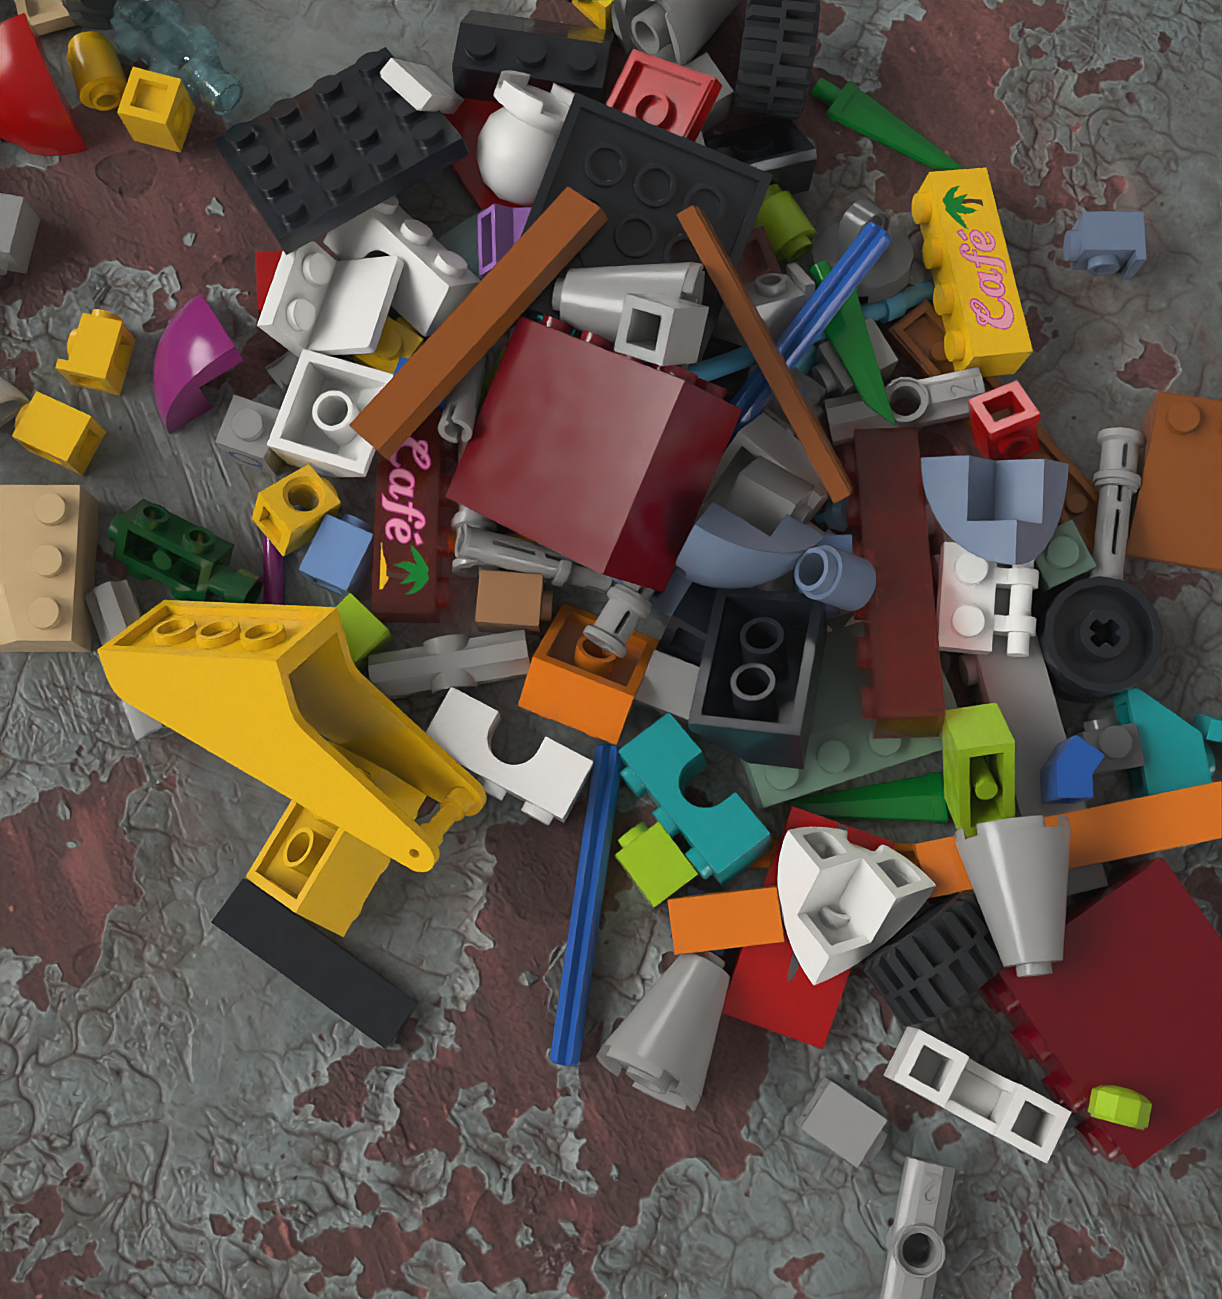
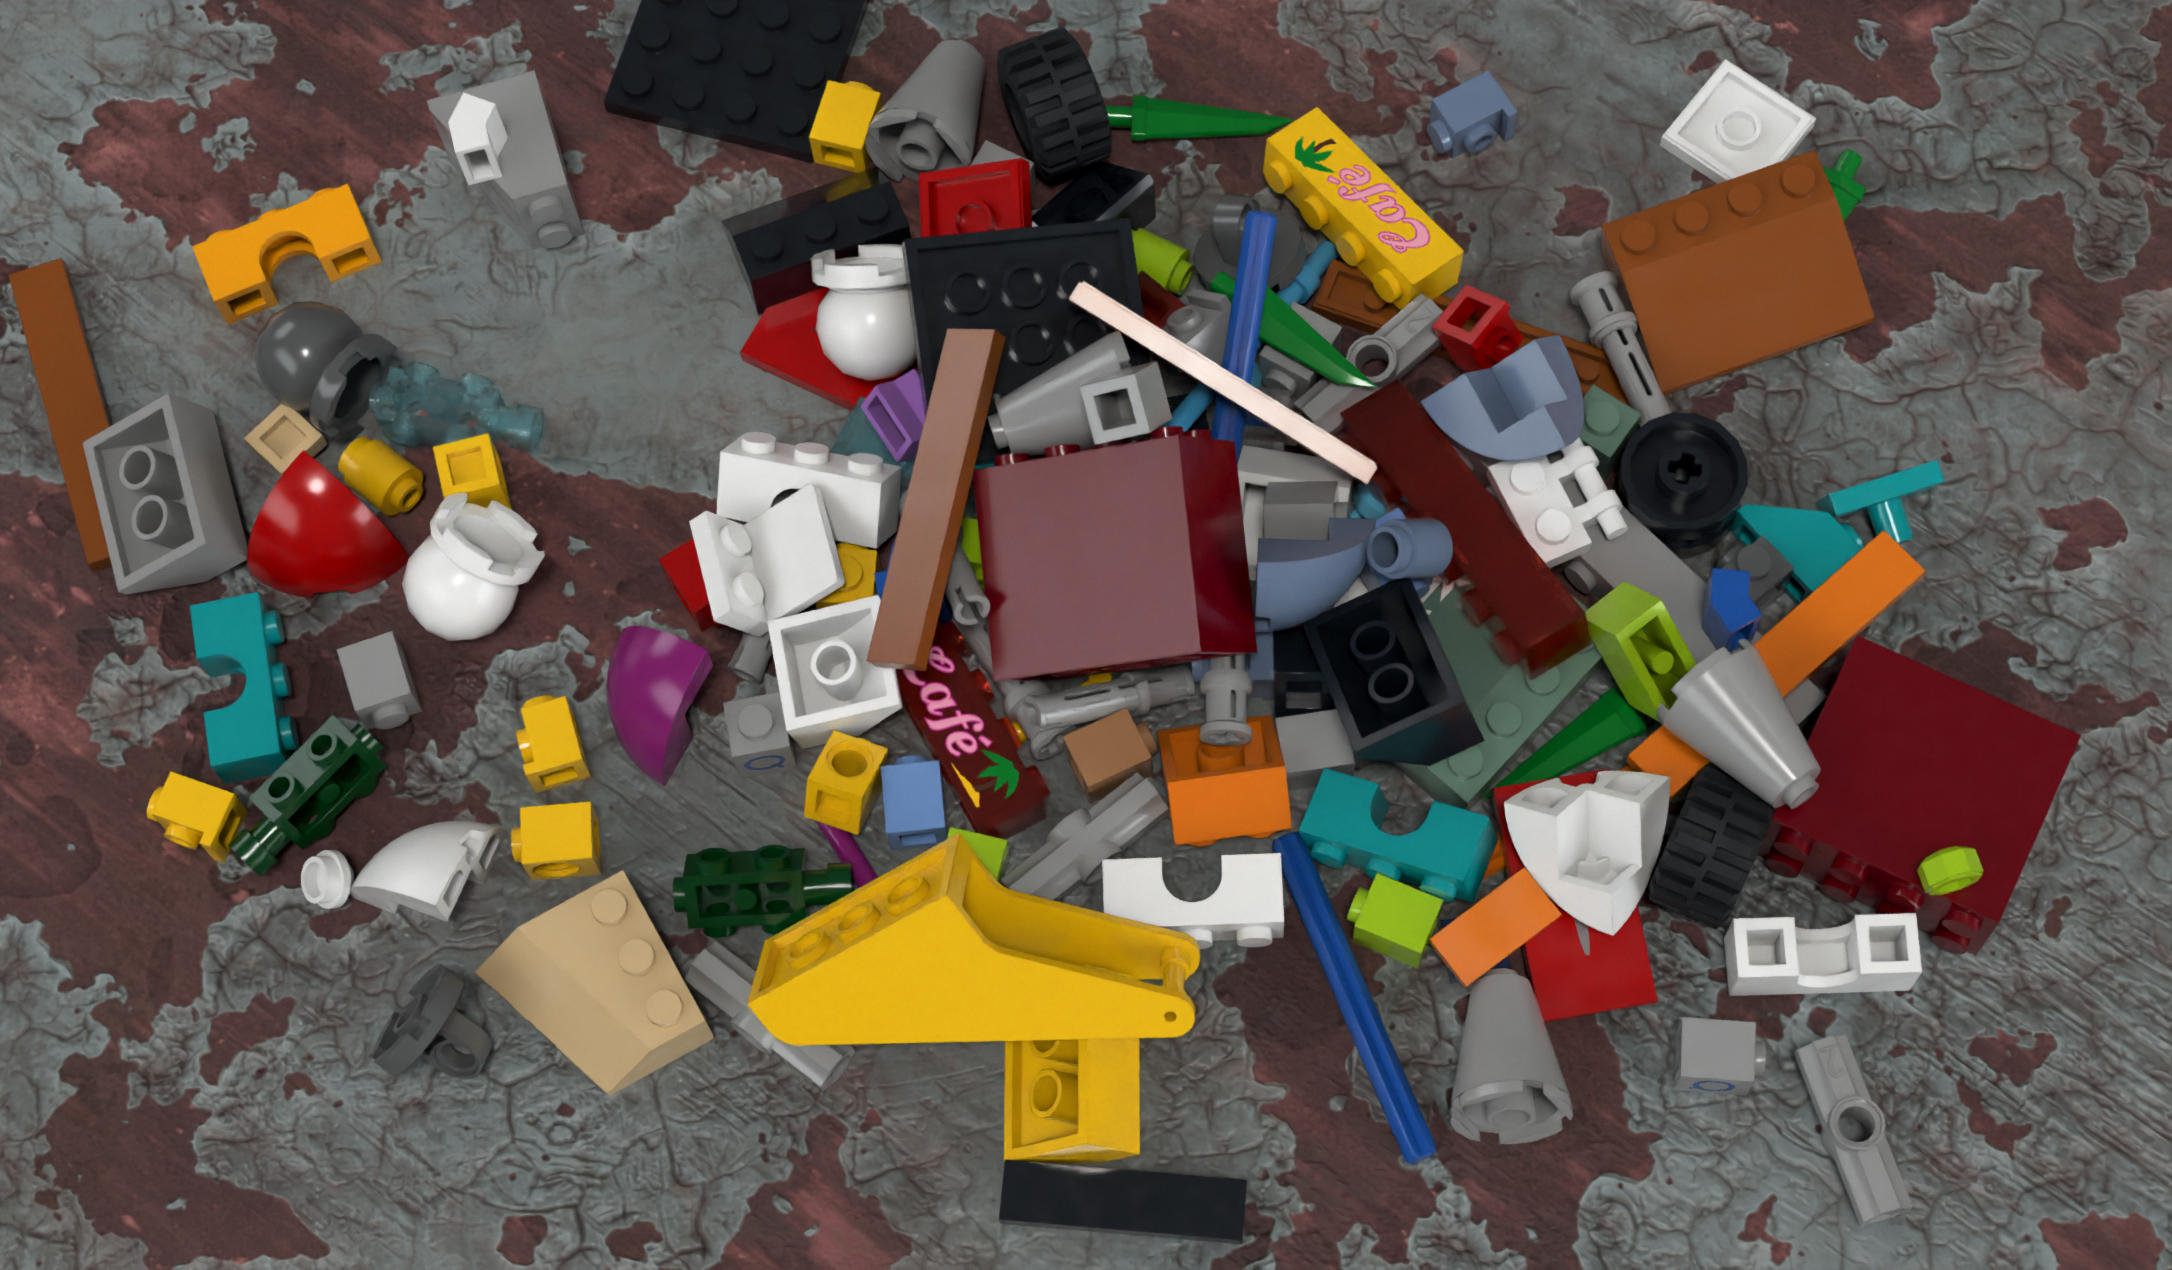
camera: 25 degrees left, 10 degrees down
black plate [213,47,469,255] -> none
white tile [380,58,464,114] -> none
none -> white tile [402,493,545,641]

